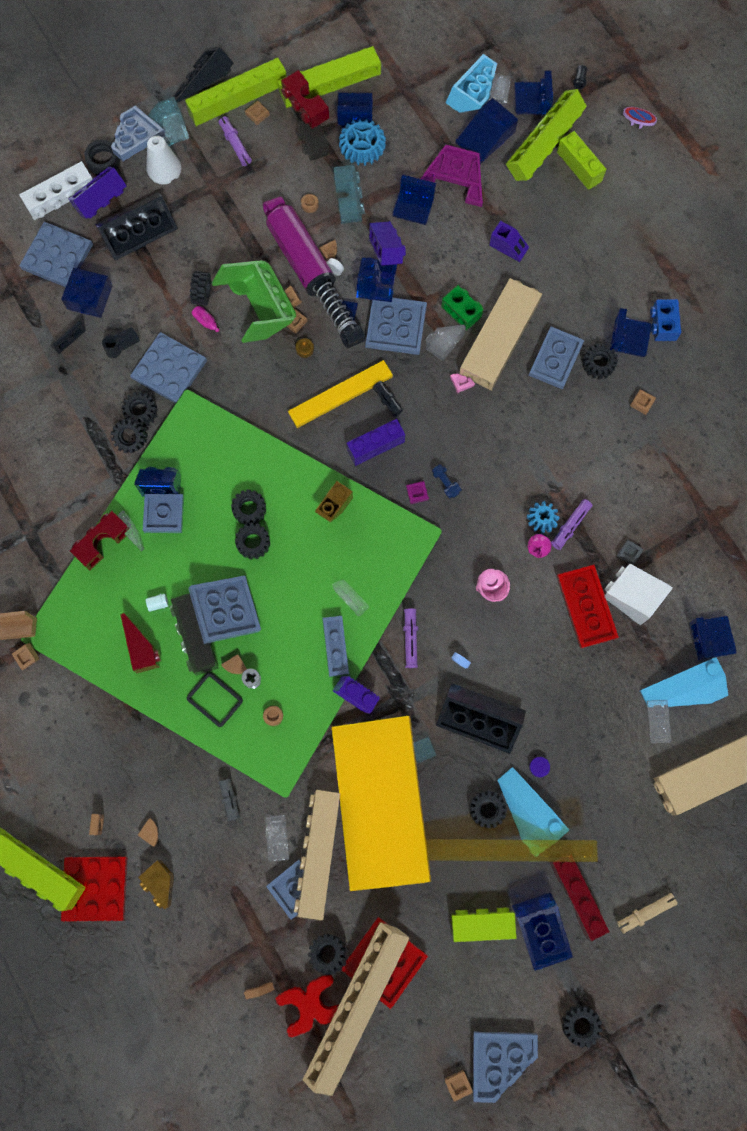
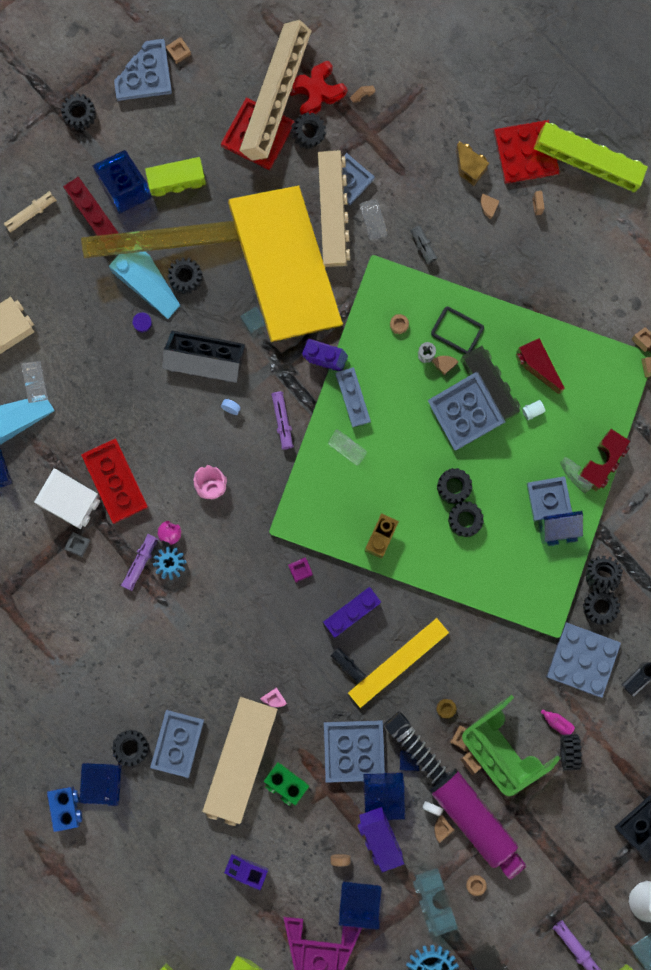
camera: 165 degrees right, 5 degrees up
clear slope [425,325,466,361] -> none
dark blue bar [432,464,462,499] -> none
medium nougat tile [630,389,656,415] -> none
none -> medium nougat tile [331,854,351,867]

